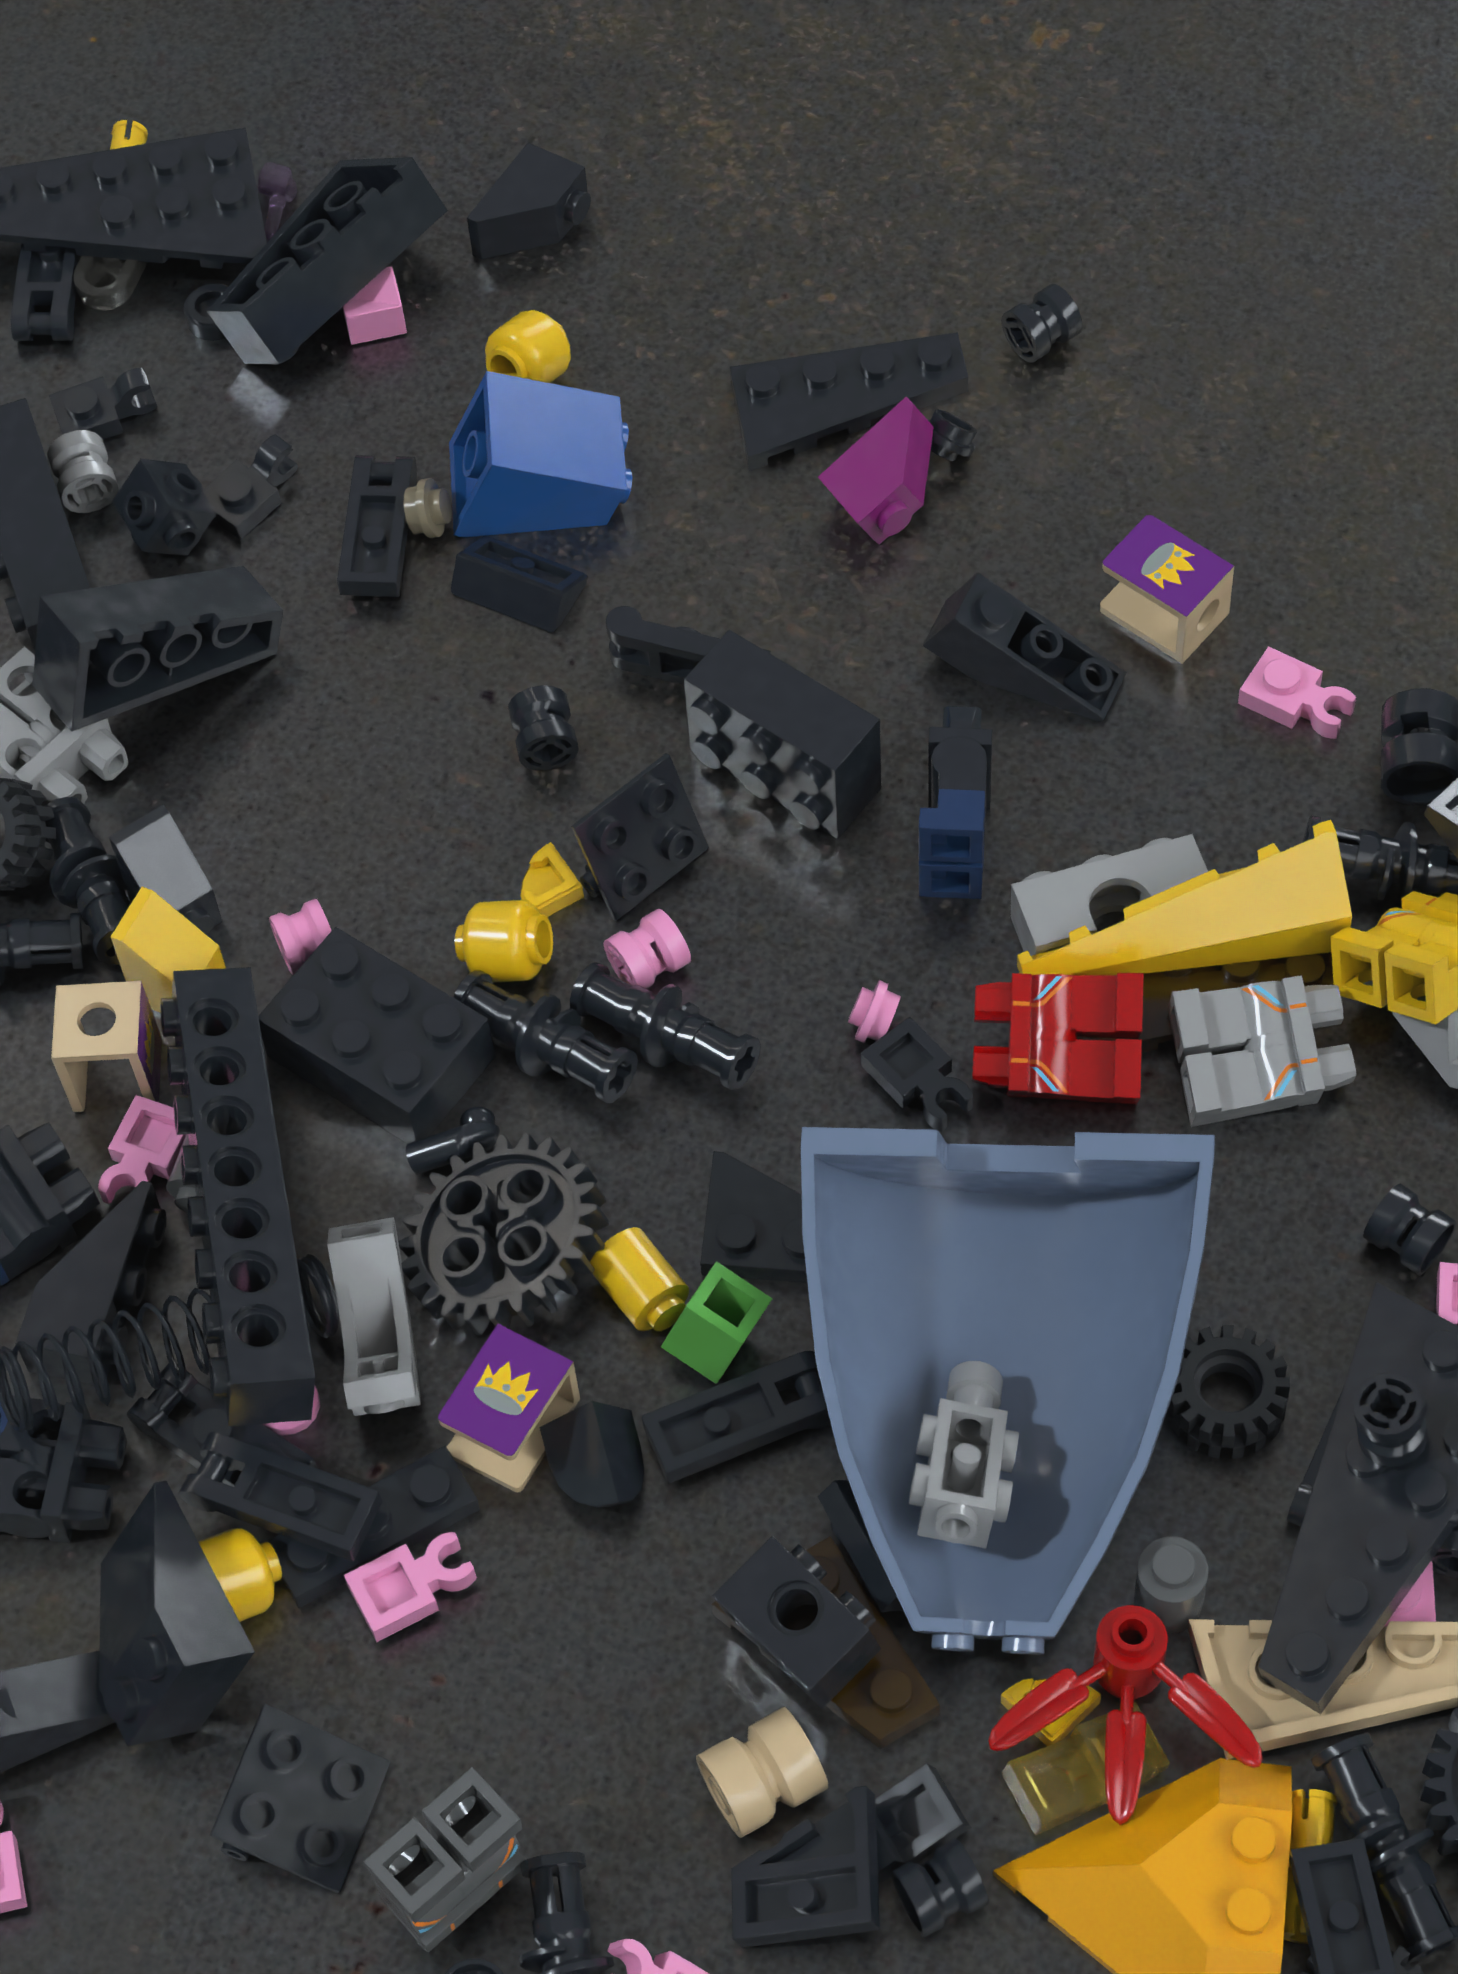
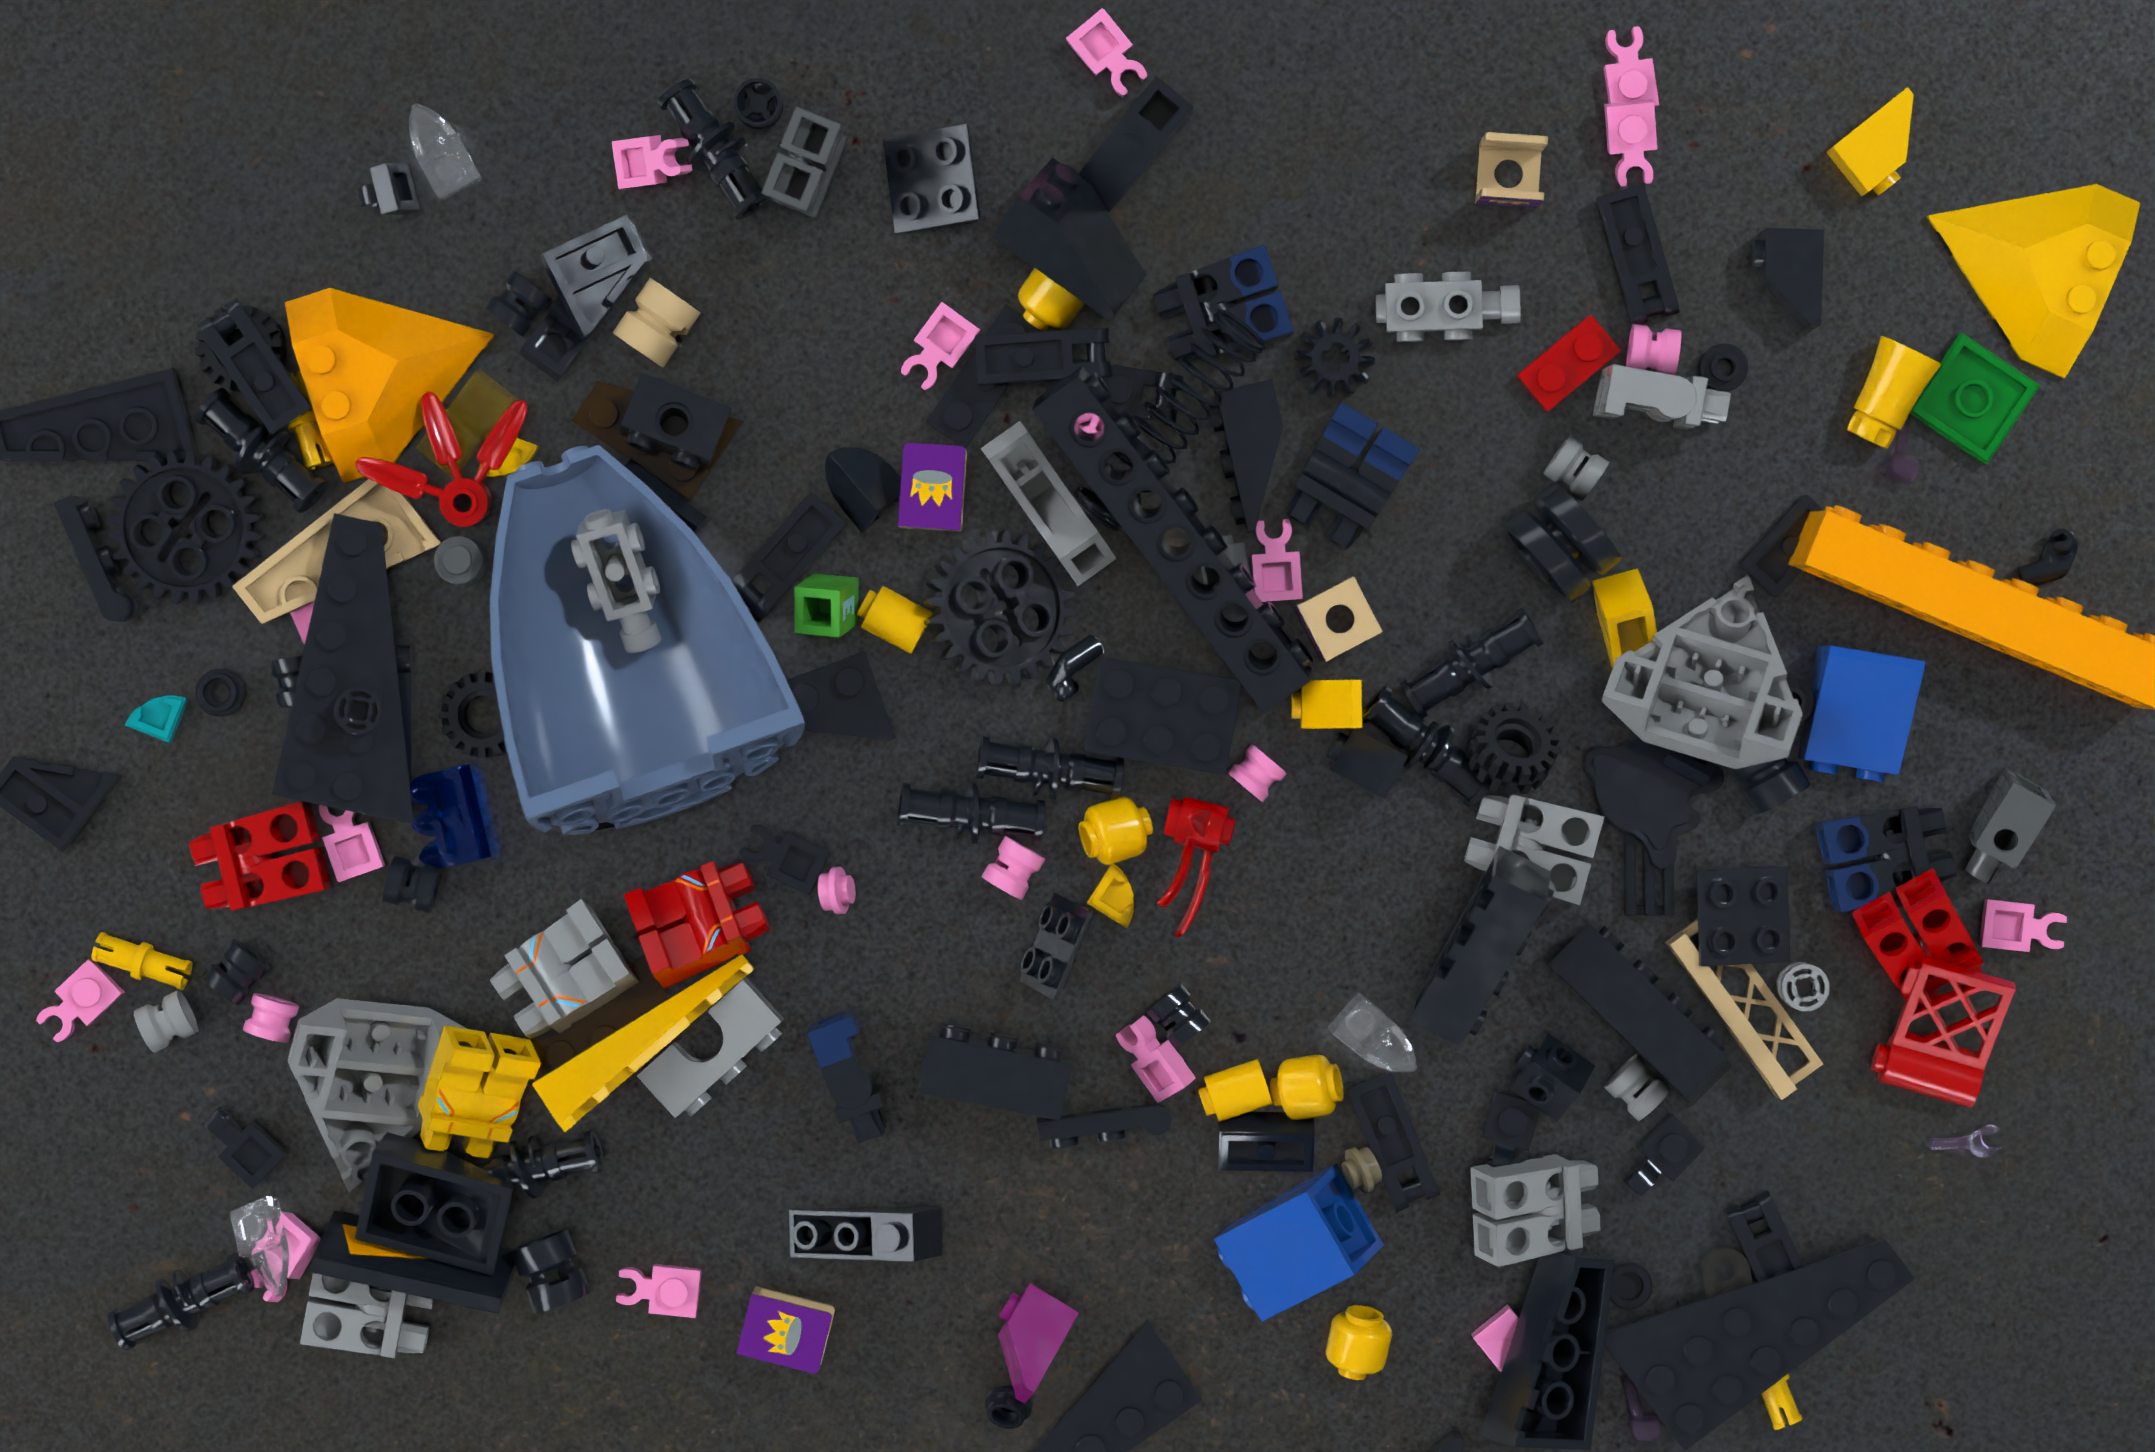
camera: 150 degrees right, 30 degrees up
none -> clear blue plate [410,764,491,868]
none -> bright pink plate [1116,1016,1196,1103]
none -> red plant [1157,796,1236,937]
none -> yellow brick [1198,1059,1273,1122]
none -> yellow head [1270,1054,1343,1120]
none -> clear plate [1328,992,1417,1072]
none -> light grey hips [1470,1154,1601,1267]

